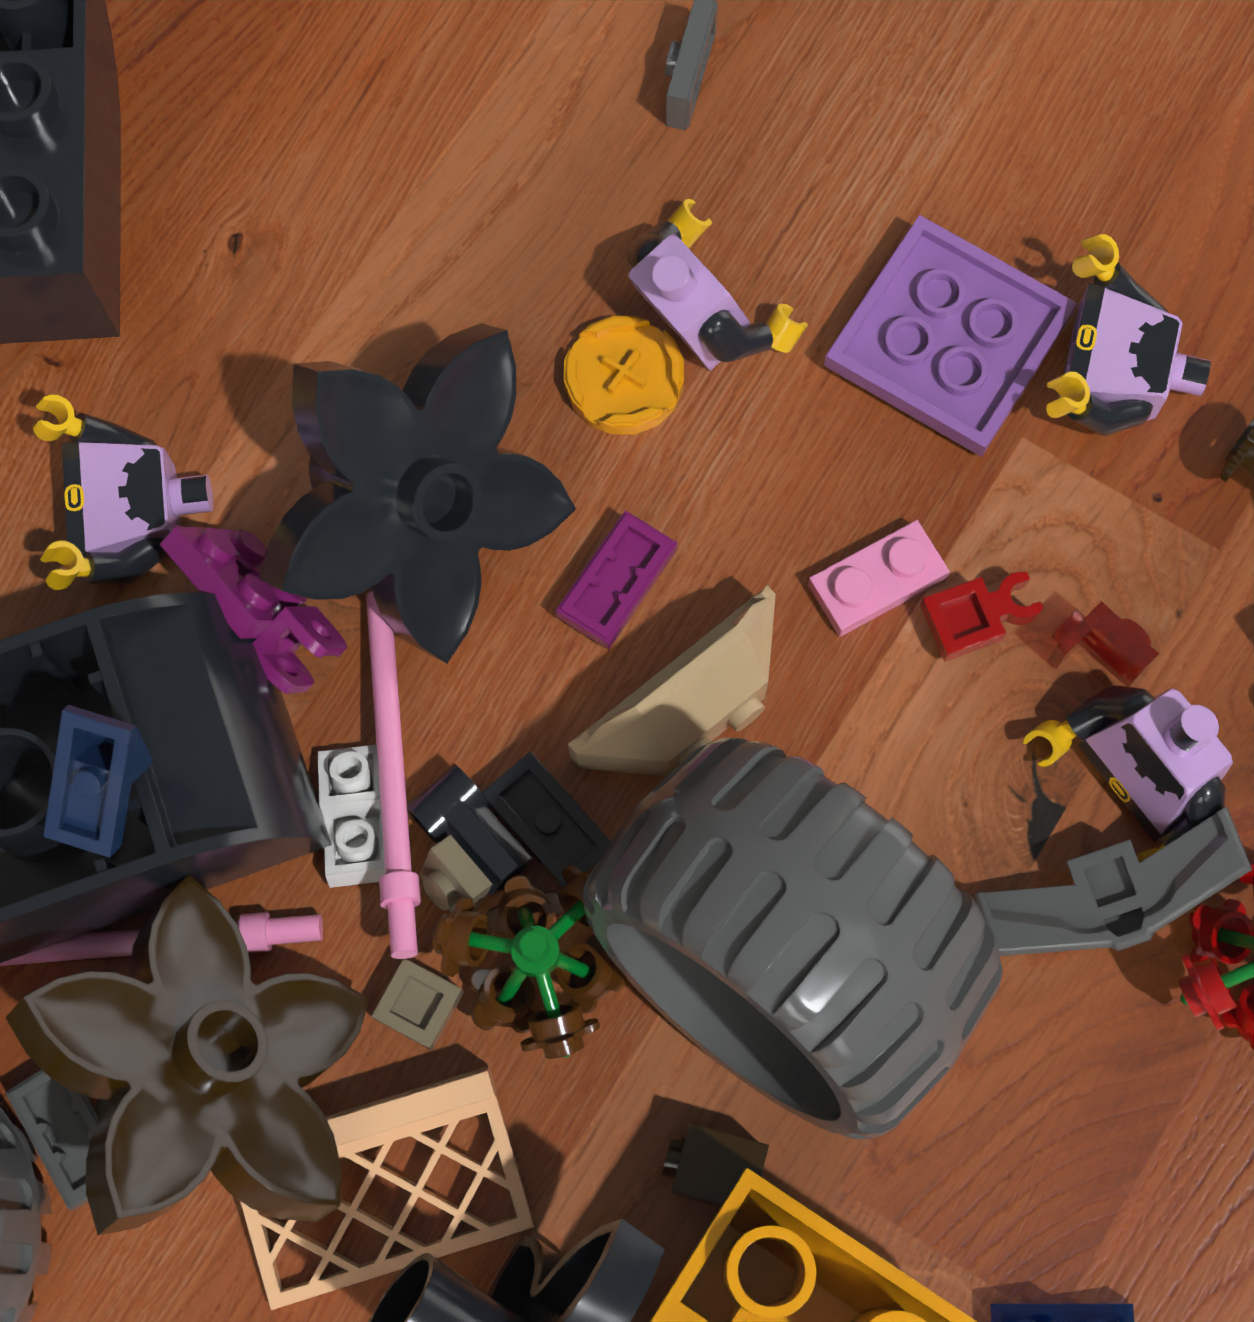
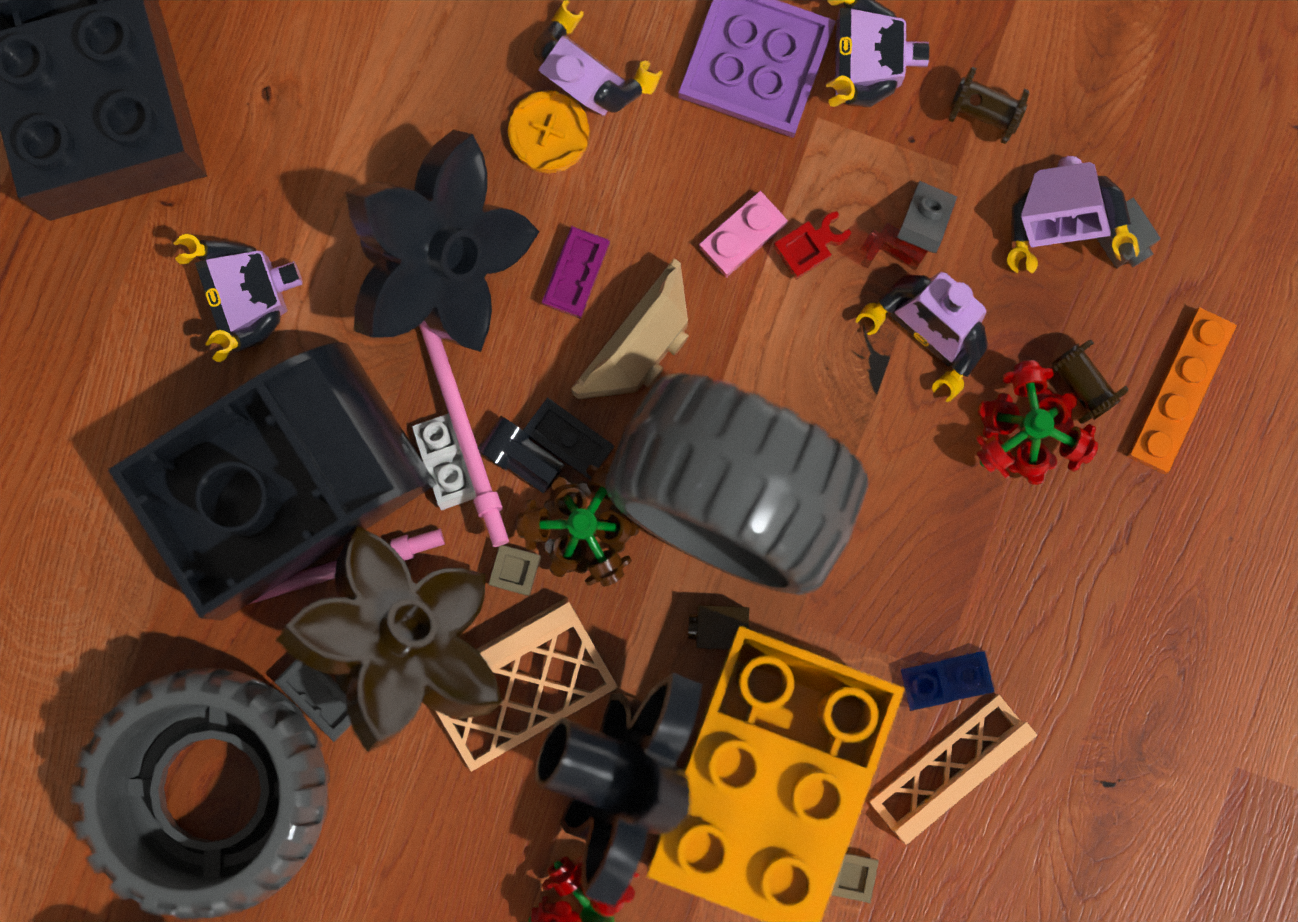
camera: 15 degrees left, 10 degrees up
dark blue slope [43,705,152,858] -> none
magenta plate [160,526,347,694] -> none
dark tan plate [419,835,493,913] -> none
dark grey plate [972,806,1252,956] -> none
none -> dark grey plate [897,181,957,254]

